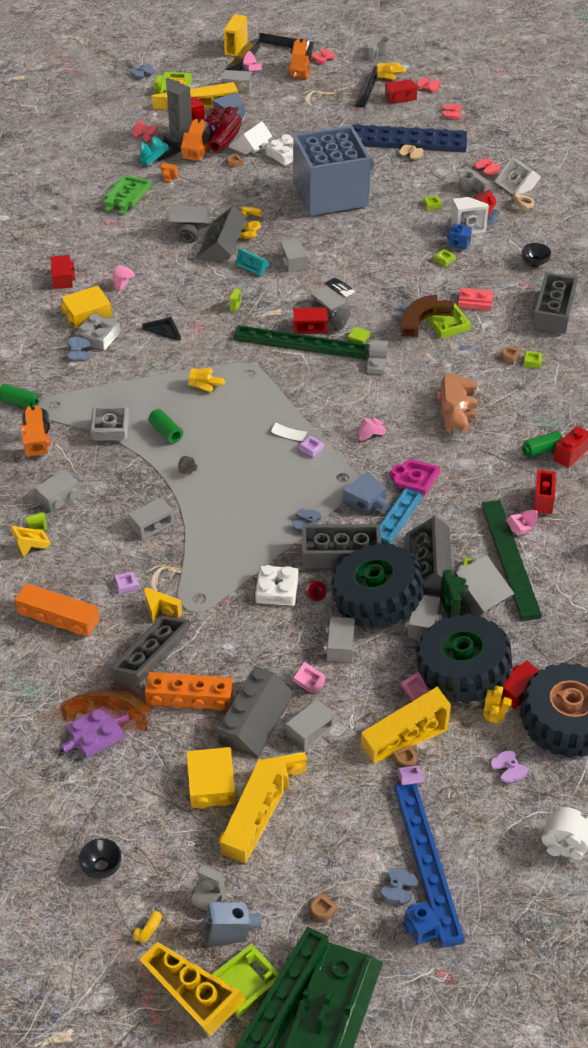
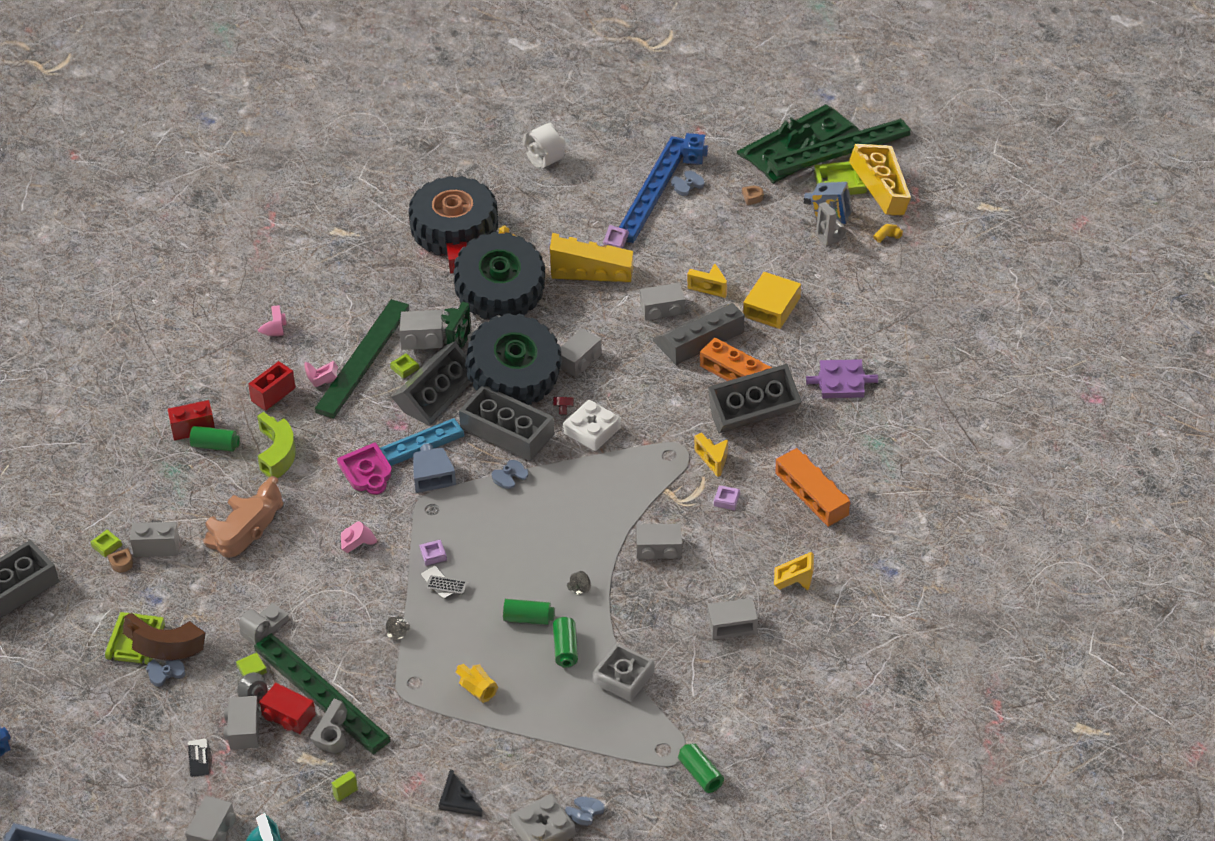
camera: 145 degrees left, 0 degrees up
orange piece [21,405,51,457] -> none
lime tile [25,512,48,531] -> none
clear orange windscreen [61,688,152,730] -> none
black piece [79,838,122,879] -> none
yellow wedge [218,759,284,864] -> none
bright pink plate [292,662,325,693] -> none
bright pink plate [400,672,431,701] -> none
lime tile [433,249,456,267] -> none
coral plate [458,288,493,311] -> none
lavender piece [491,751,527,784] -> none
none -> light grey brick [130,522,180,557]
none -> lime arch [257,412,296,478]
none -> light grey plate [310,698,347,754]
none -> clear smoke tile [386,616,410,640]
none -> sticker [425,575,468,594]
none -> green brick [503,599,555,625]

